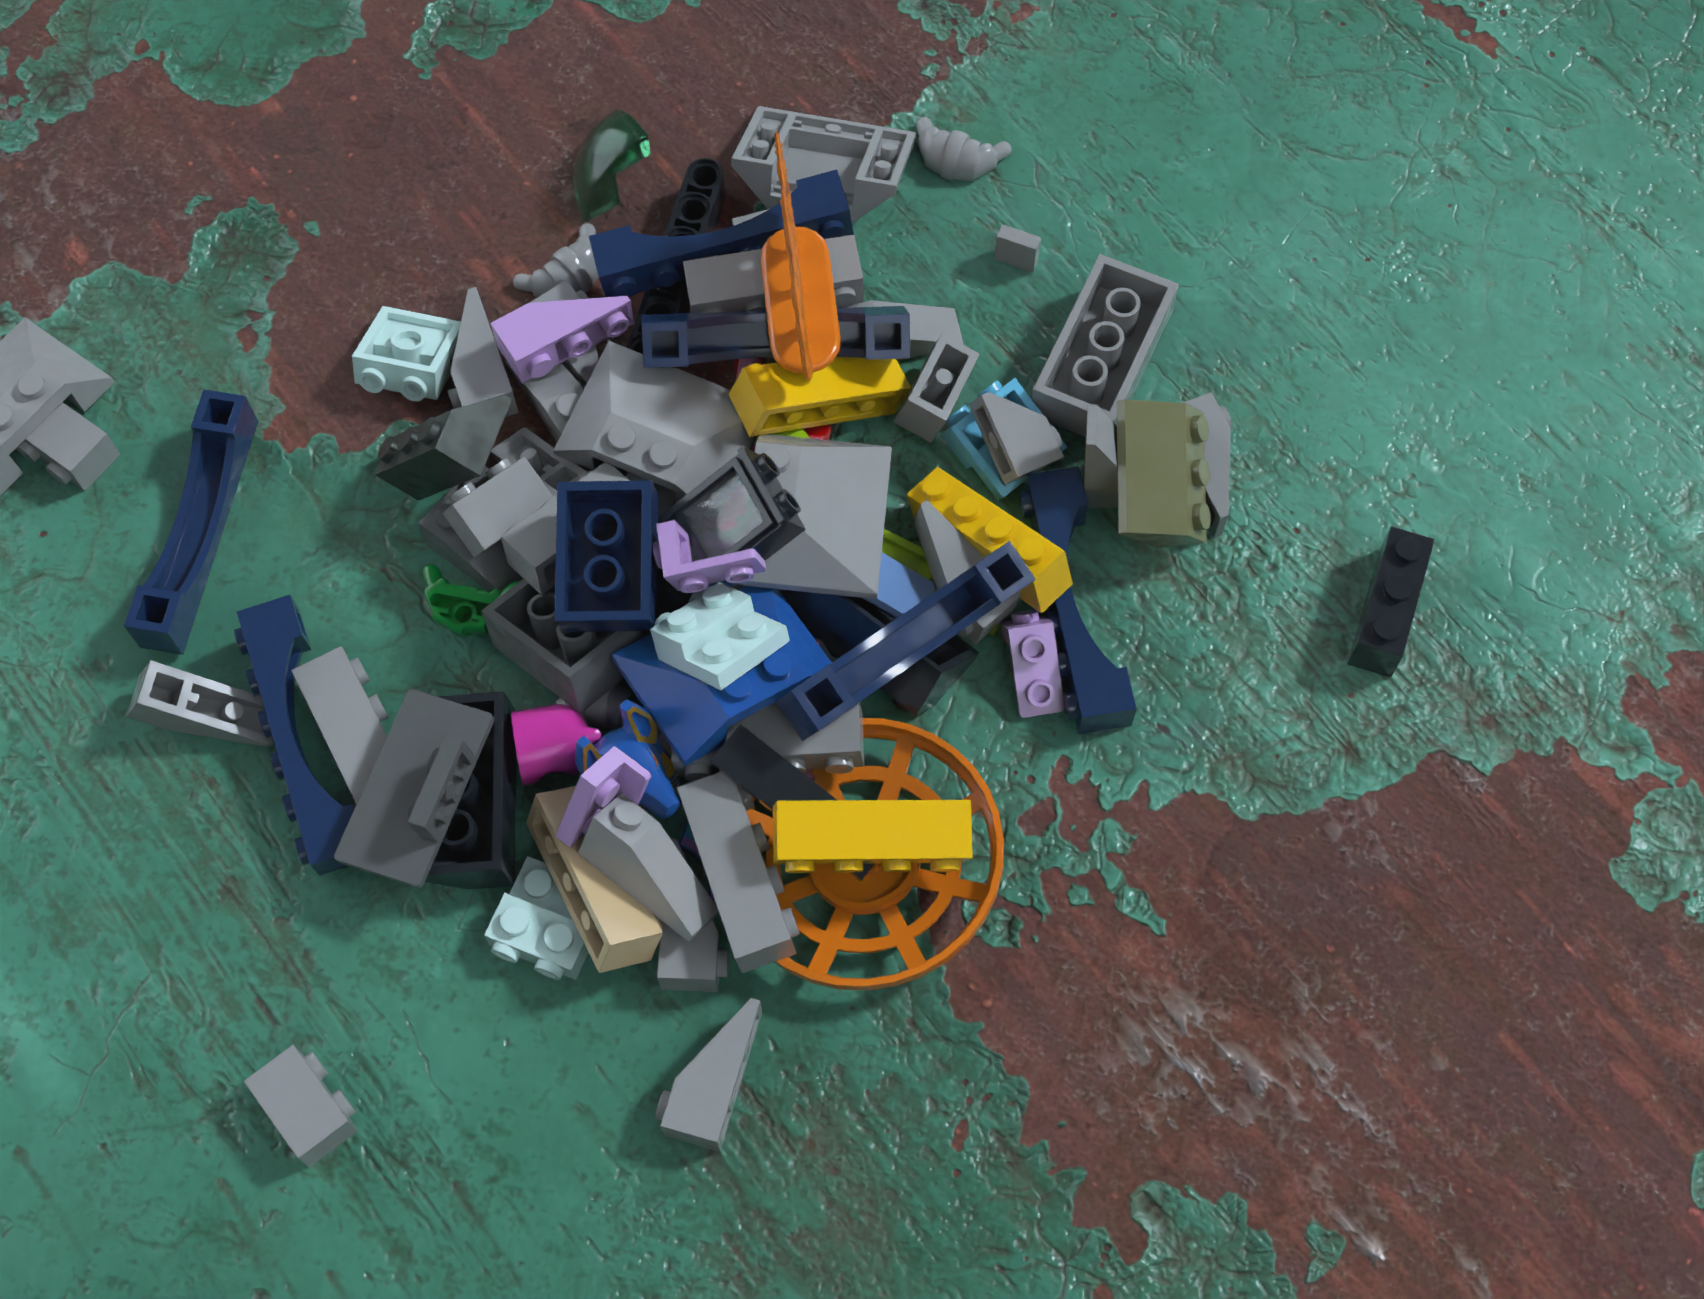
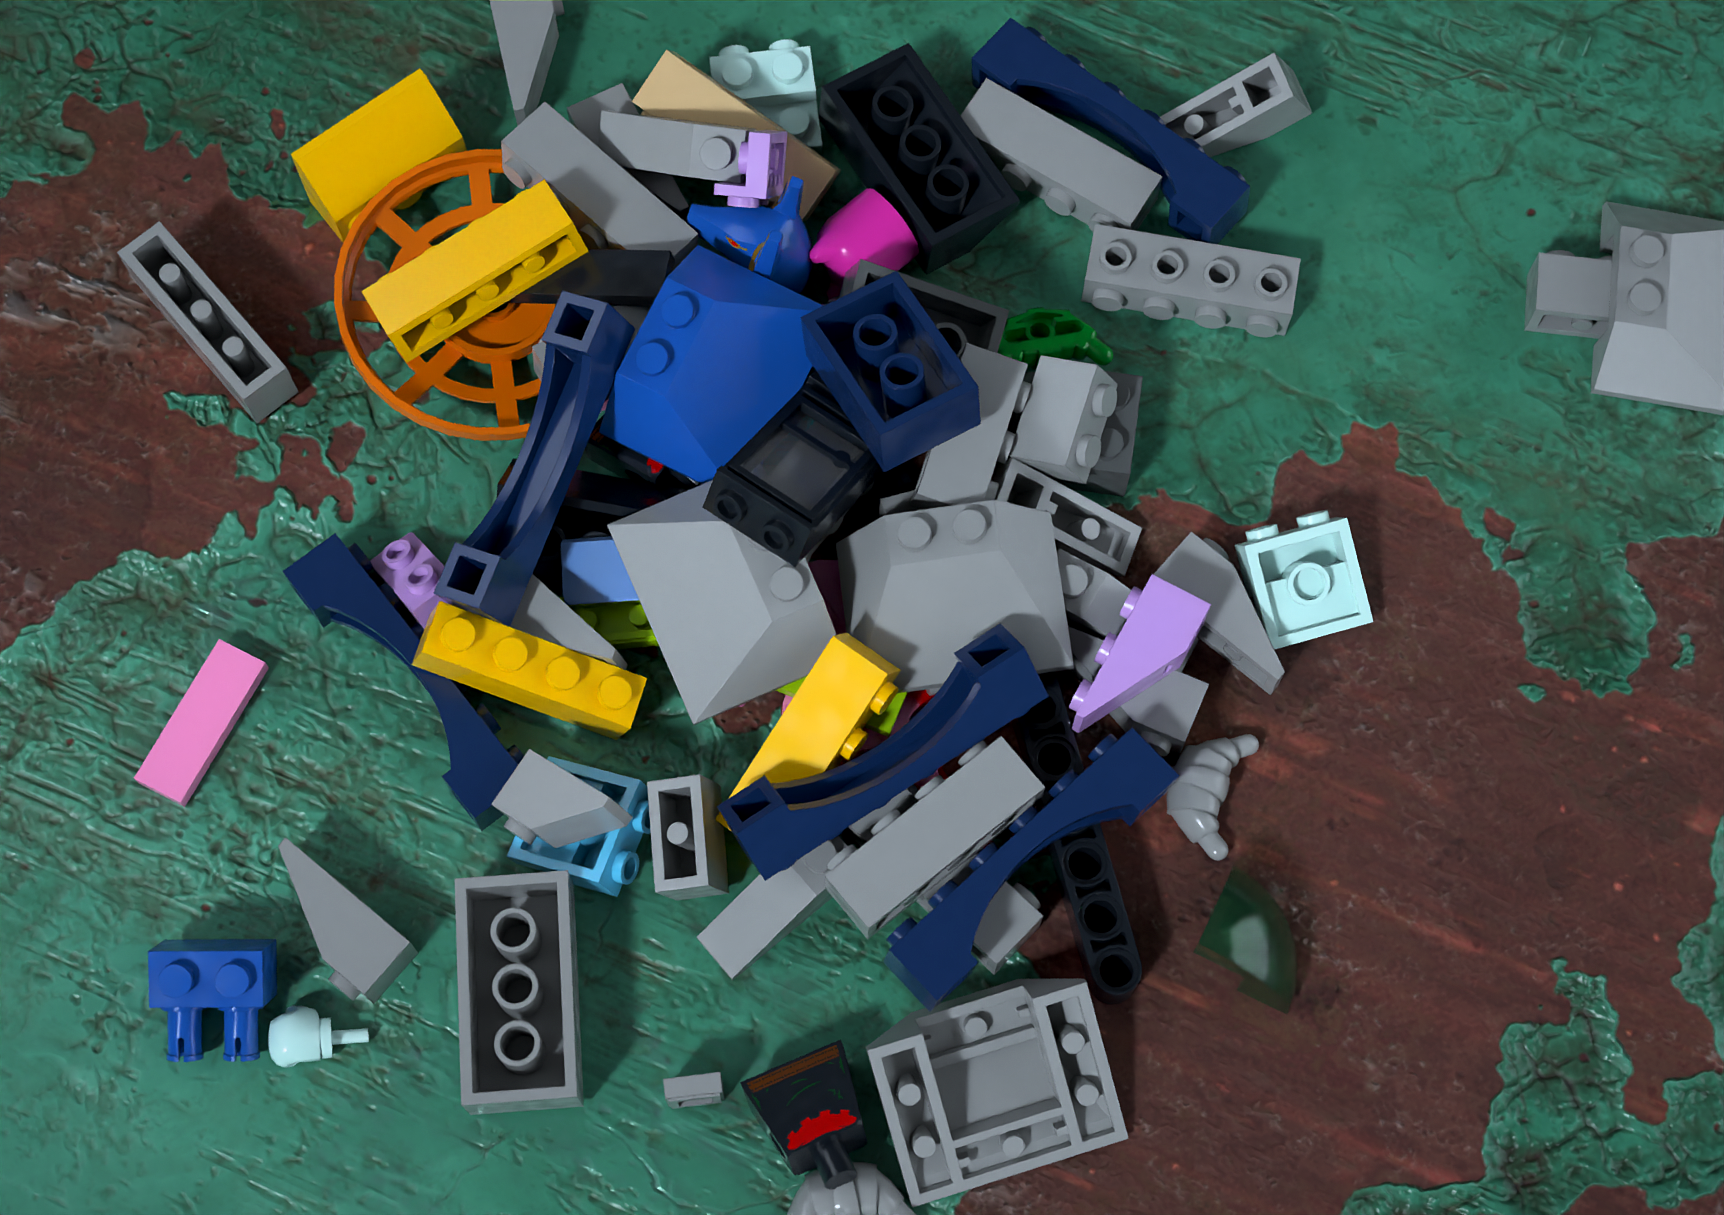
camera: 150 degrees right, 5 degrees up
dark blue arch [124,389,259,655] -> none
dark grey bracket [334,689,494,889] -> none
pearl dark grey slope [375,395,512,501] -> none
light aqua plate [650,582,790,690] -> none
lavender bracket [653,520,766,593] -> none
orange plant [760,131,841,381] -> none
light grey slope [1084,404,1118,508] -> none
olive slope [1117,400,1211,548] -> none
black brick [1347,526,1435,678] -> none
none -> light grey brick [117,221,298,423]
none -> bright pink tile [134,639,269,807]
none -> blue brick [148,939,277,1062]
none -> light aqua piece [268,1006,369,1068]
none -> yellow slope [291,68,467,243]
none -> black torso [740,1040,868,1189]
none -> light grey brick [1081,224,1301,337]

